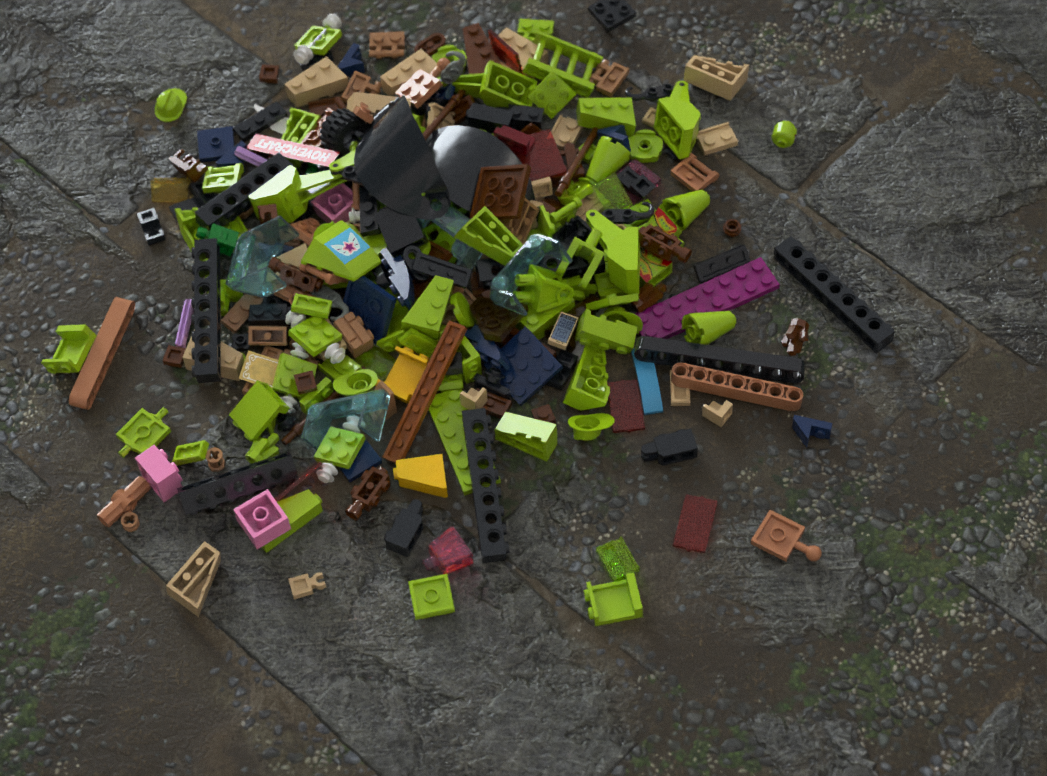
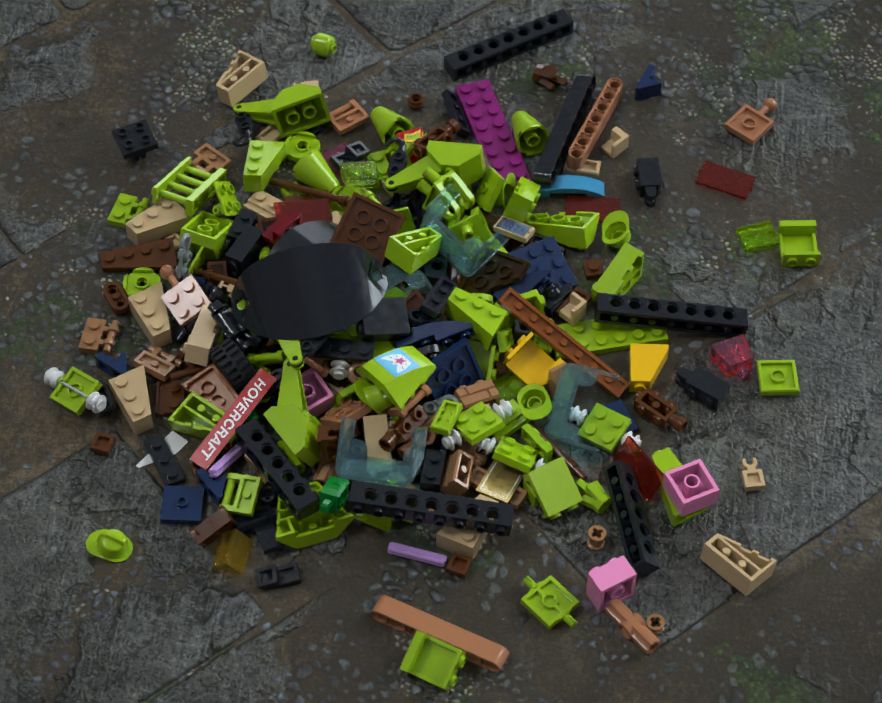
camera: 85 degrees left, 5 degrees down
lime plate [172,440,209,466] -> none
reddish brown plate [294,370,317,395] -> none
nougat plate [353,102,374,124] -> none
clear red piece [488,29,523,74] -> none
dark blue slope [597,125,631,152] -> none

